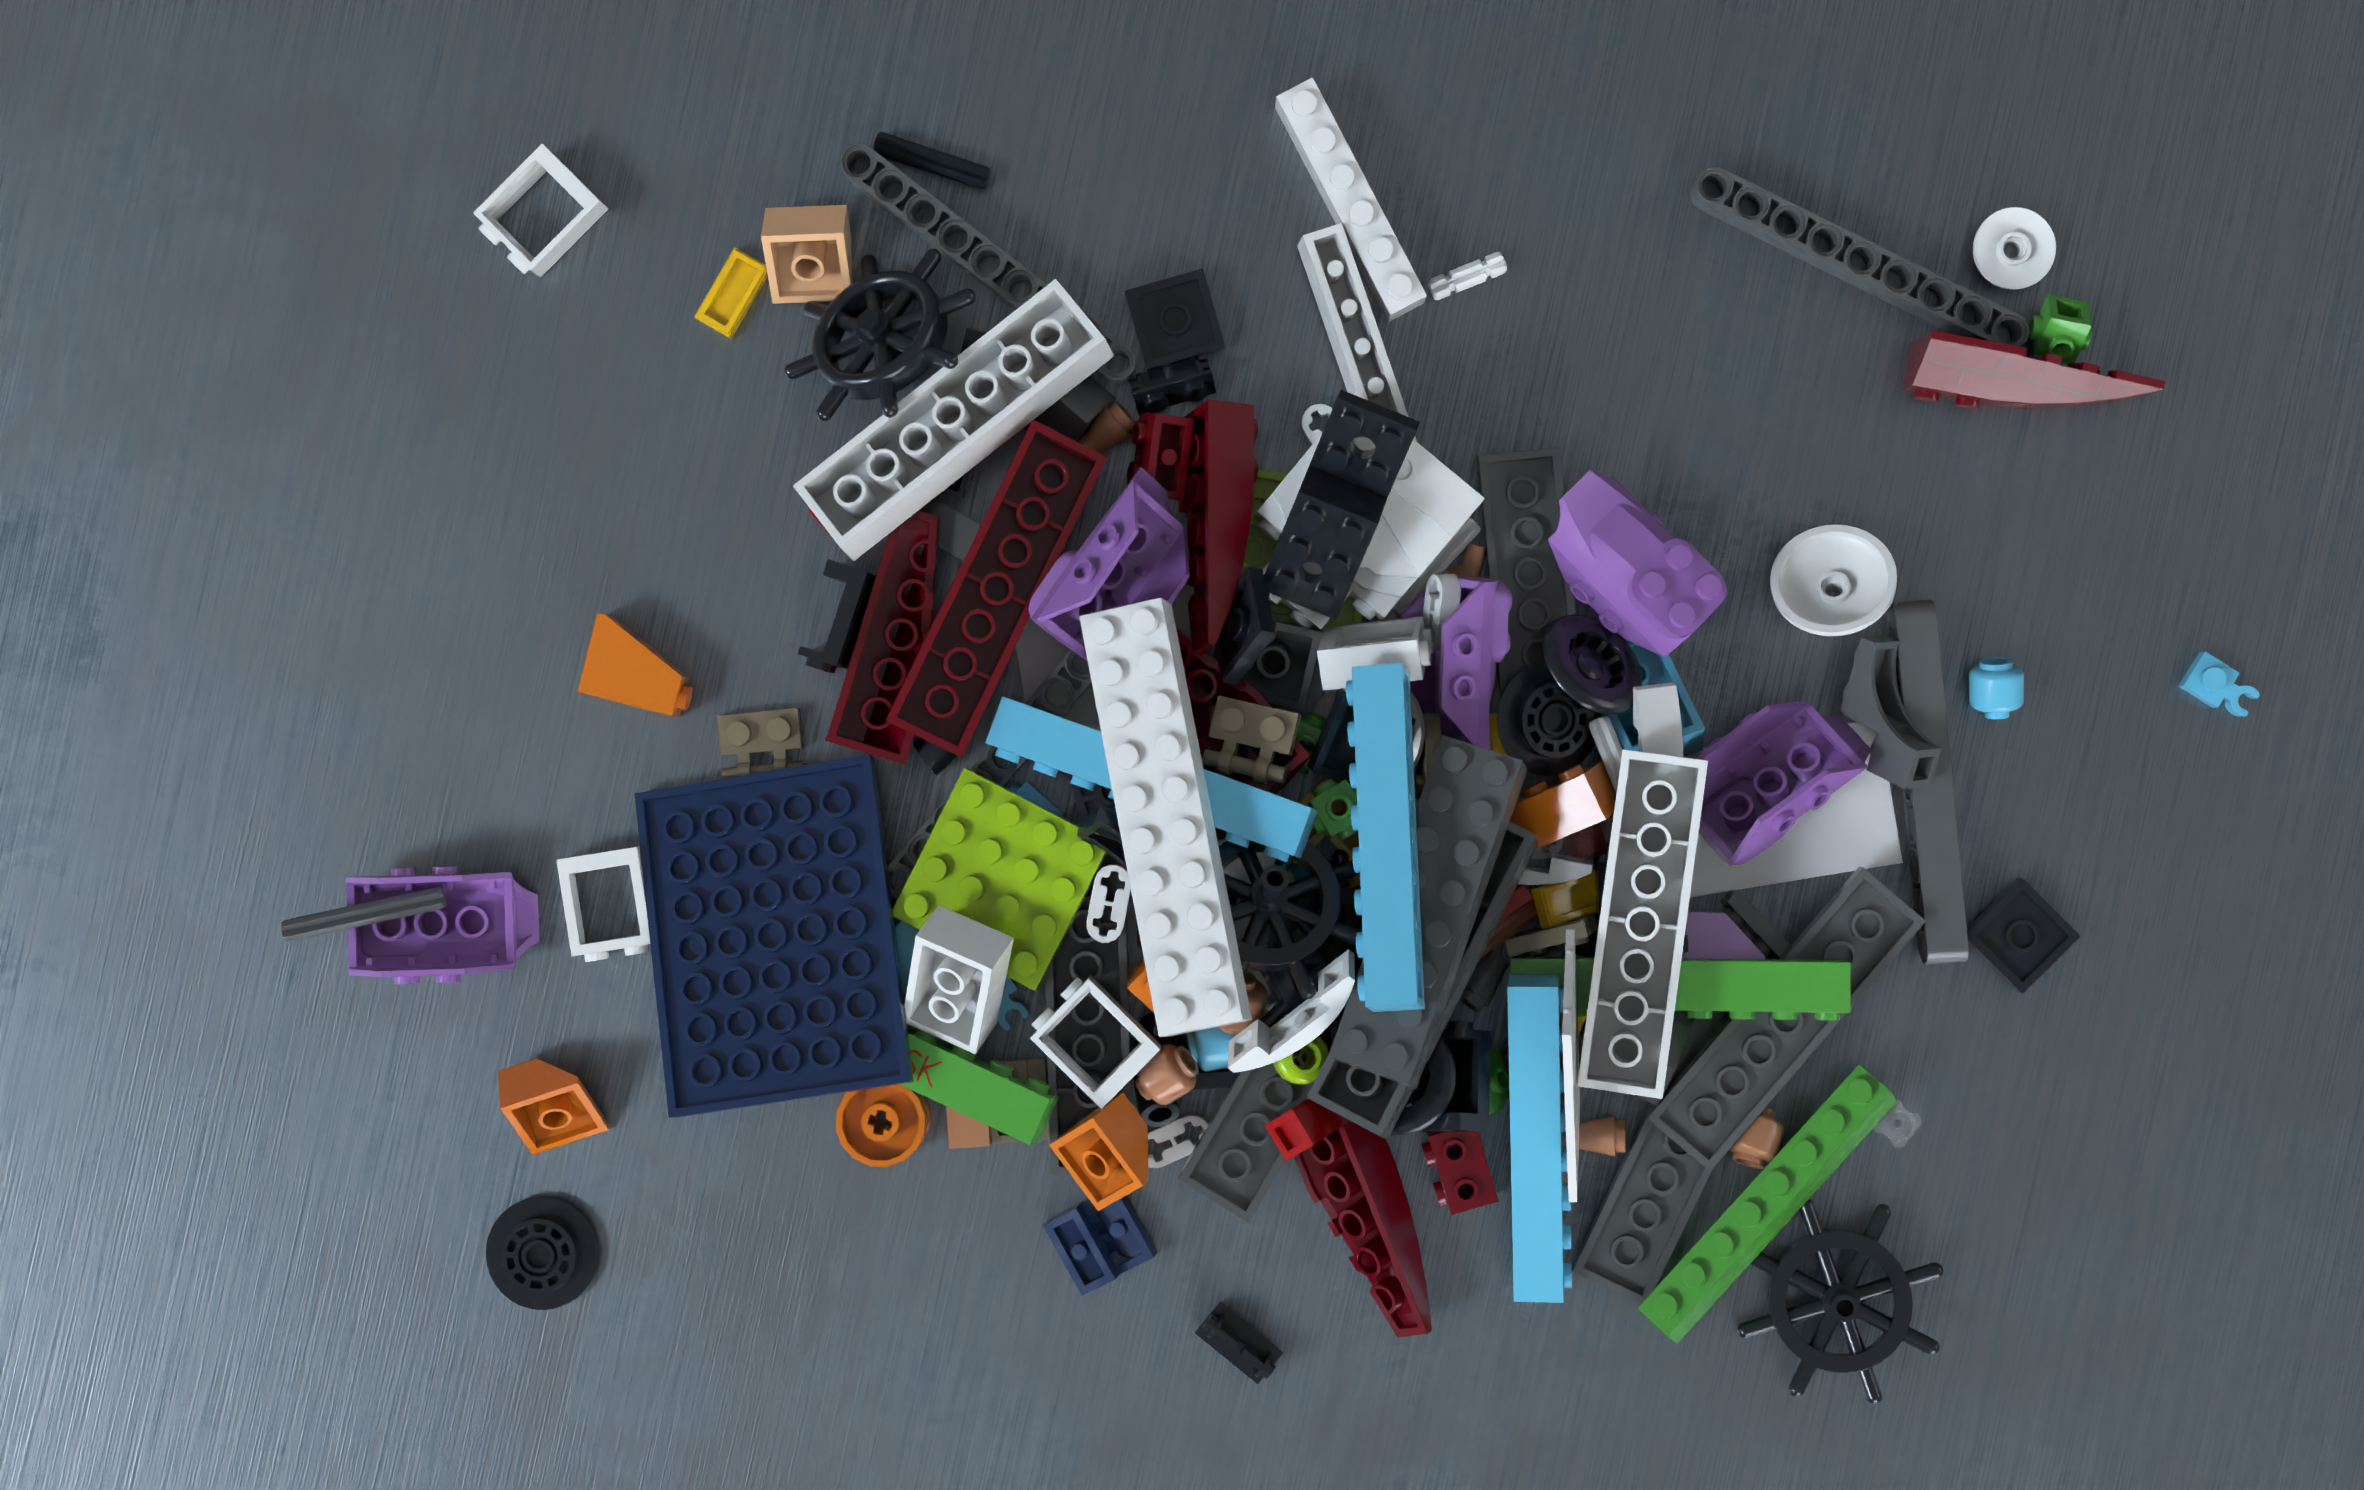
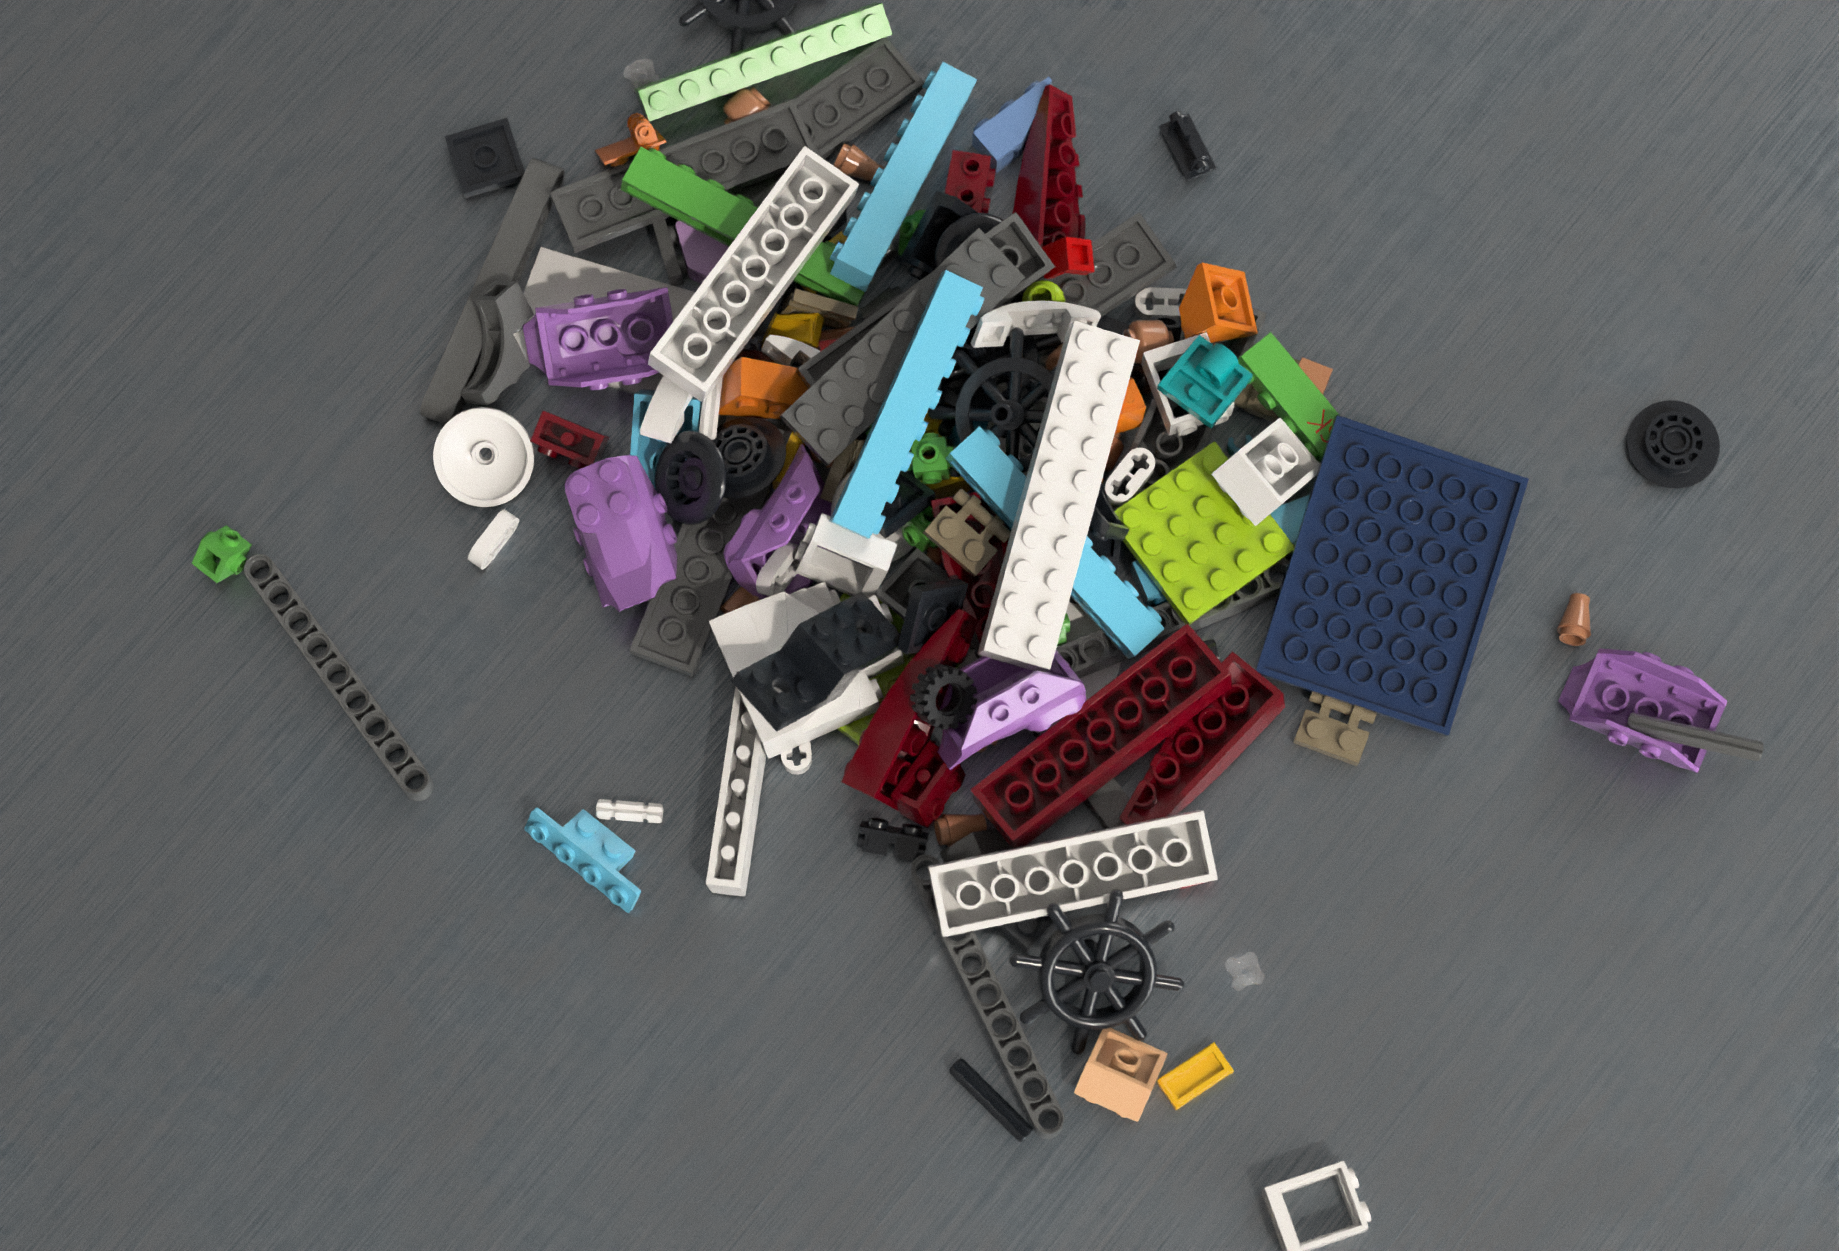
camera: 150 degrees left, 15 degrees down
orange slope [498,1058,609,1155] -> none
white window [556,846,650,962] -> none
orange slope [577,613,693,717] -> none
black panel [797,559,875,674] -> none
orange wheel [836,1084,931,1167] -> none
dark blue slope [1043,1195,1158,1296] -> none
black plate [1125,268,1226,371] -> none
white brick [1275,77,1427,323] -> none
white piece [1562,929,1580,1202] -> none
wedge [1902,331,2165,410] -> none
medium azure head [1969,657,2024,720] -> none
white dish [1973,207,2056,290] -> none
medium azure plate [2178,651,2260,717] -> none
none -> white beam [468,509,519,570]
none -> medium azure bracket [524,807,641,913]
none -> dark red brick [530,411,610,469]
none -> orange hinge [595,113,666,167]
none -> black tyre [910,664,977,730]
none -> medium blue slope [972,76,1052,173]
none -> teal plate [1157,335,1253,429]
none -> clear plate [1225,952,1265,991]
none -> nougat cone [1557,593,1591,646]

